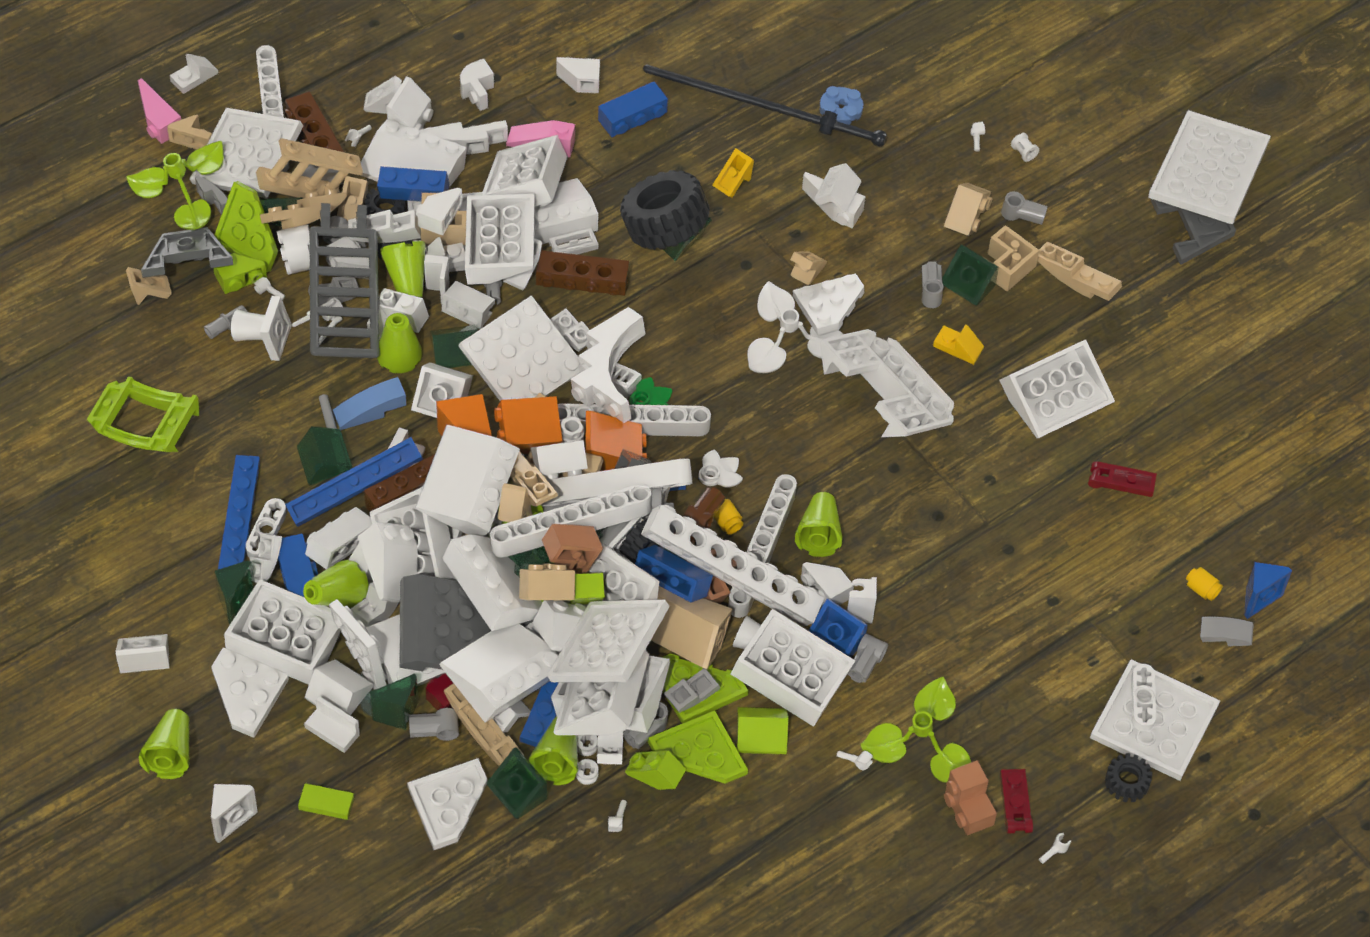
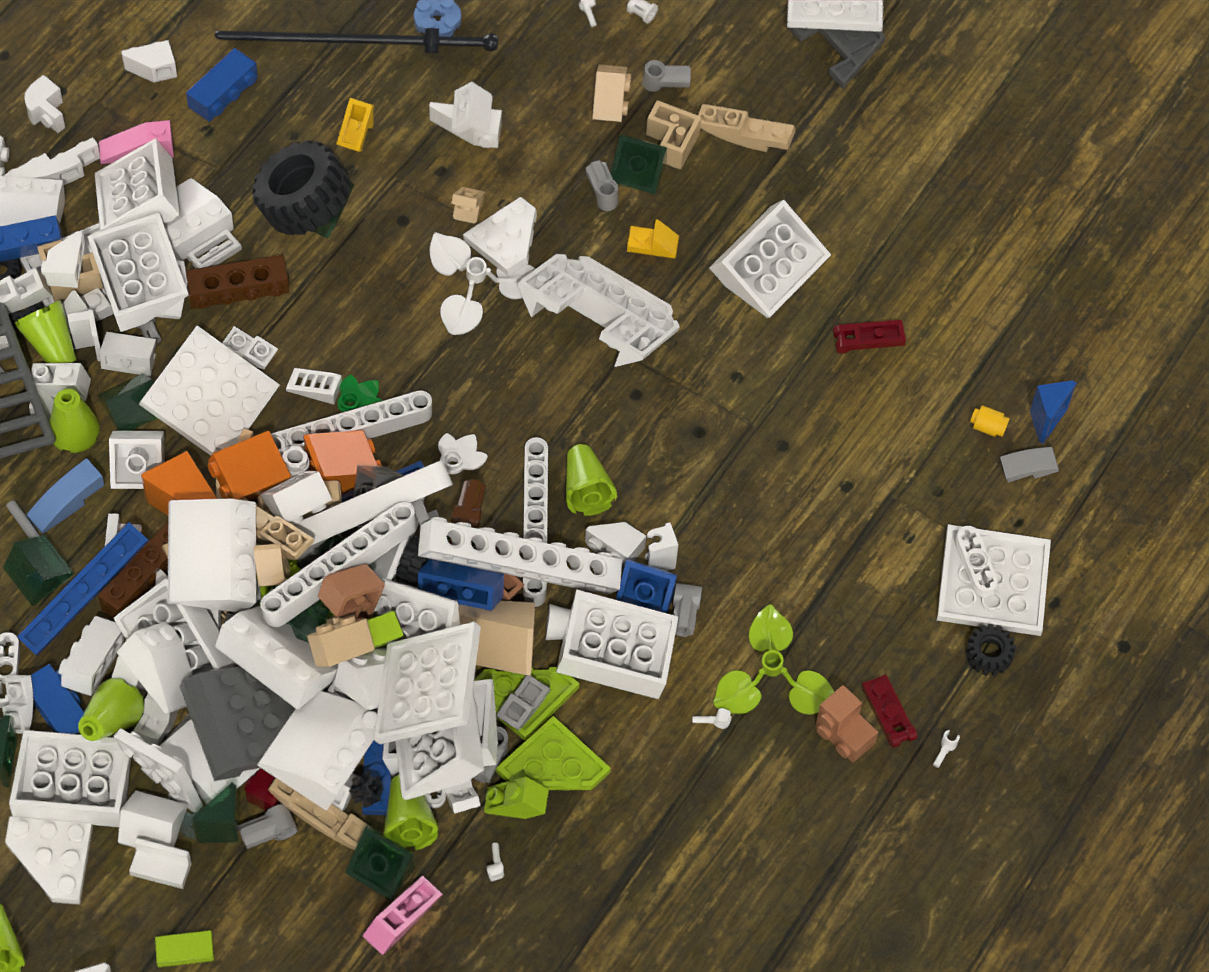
camera: 20 degrees left, 5 degrees up
white plate [407,758,487,850] -> none
white arch [571,307,645,423] -> none
white bush [576,759,598,785] -> none
yellow brick [714,499,743,534] -> none
lime slope [737,707,788,754] -> none
none -> black gear [349,772,384,808]
none -> bright pink slope [363,876,443,955]

